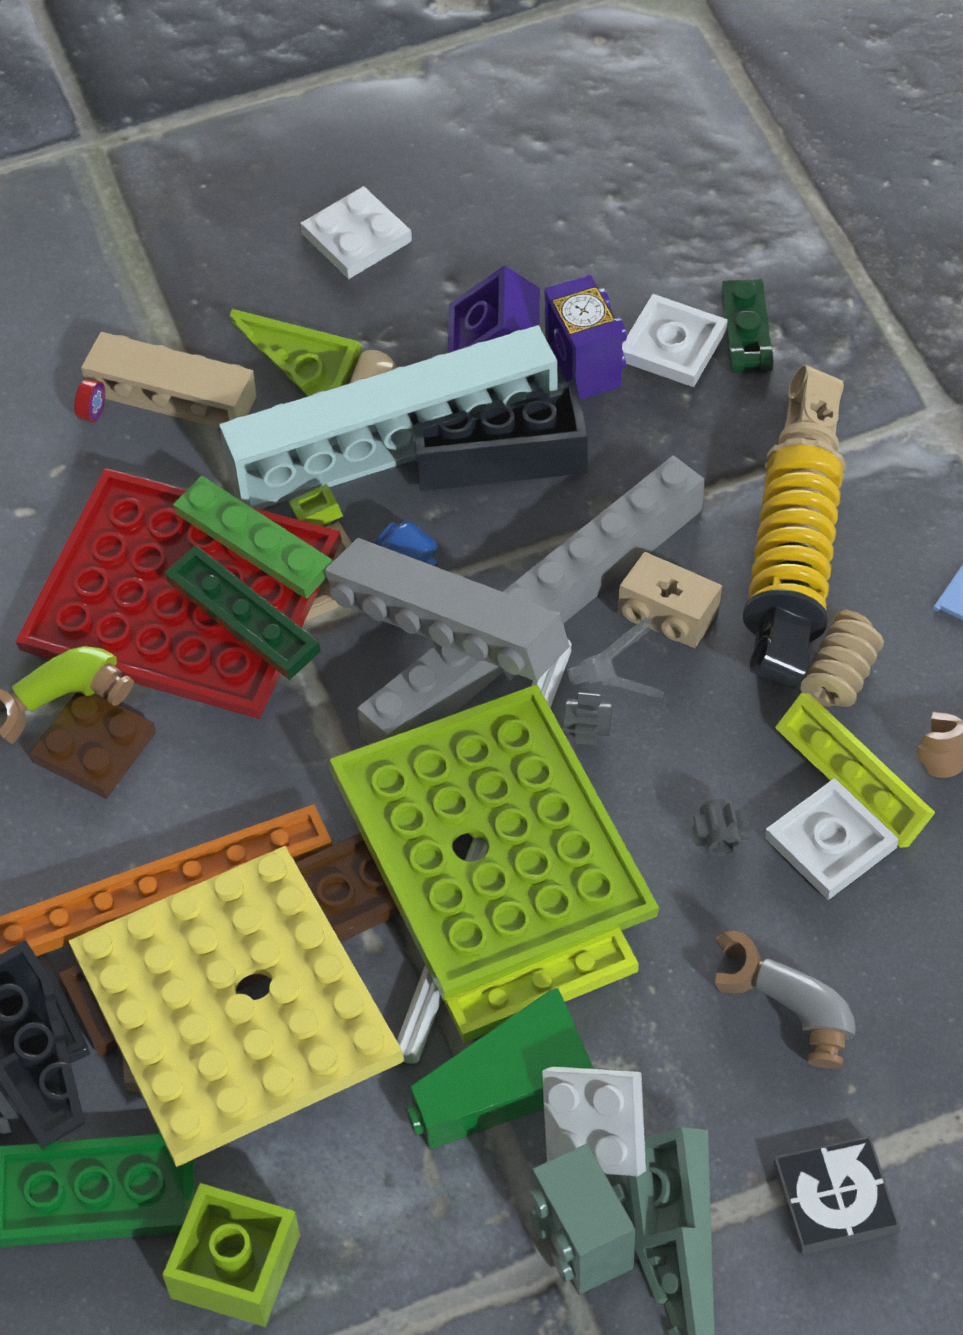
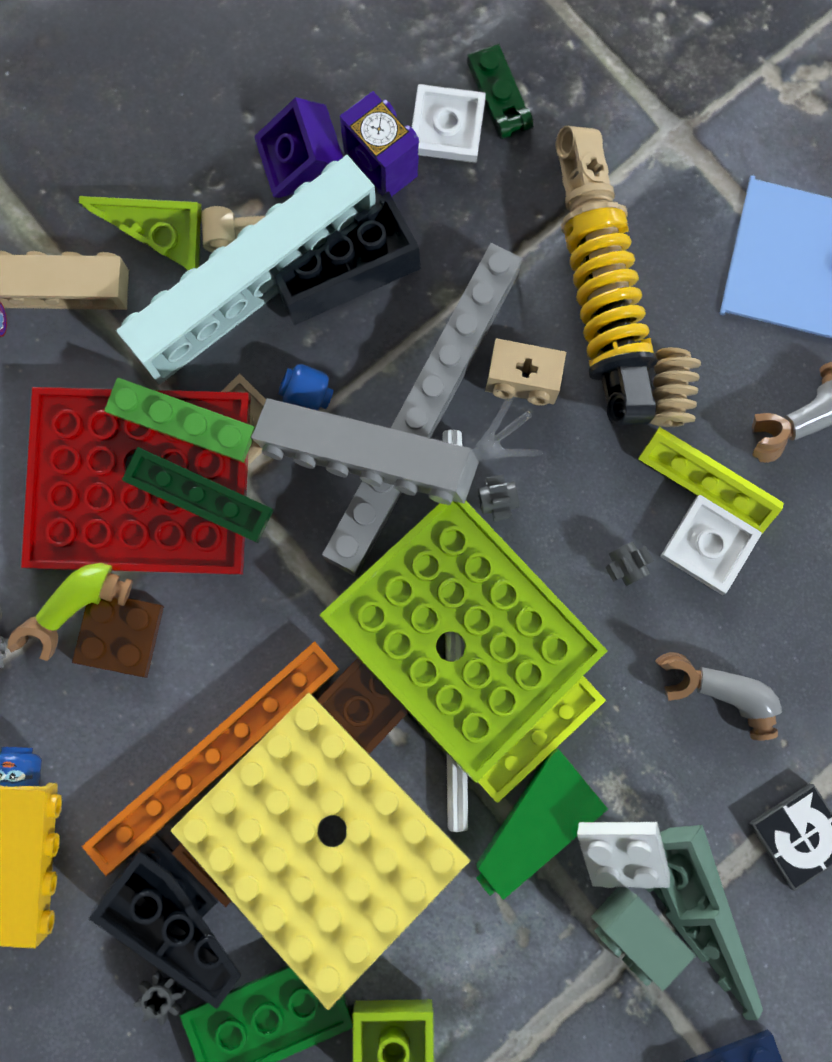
camera: 25 degrees left, 25 degrees up
lime plate [288,484,343,527] -> none
white plate [301,186,412,279] -> none

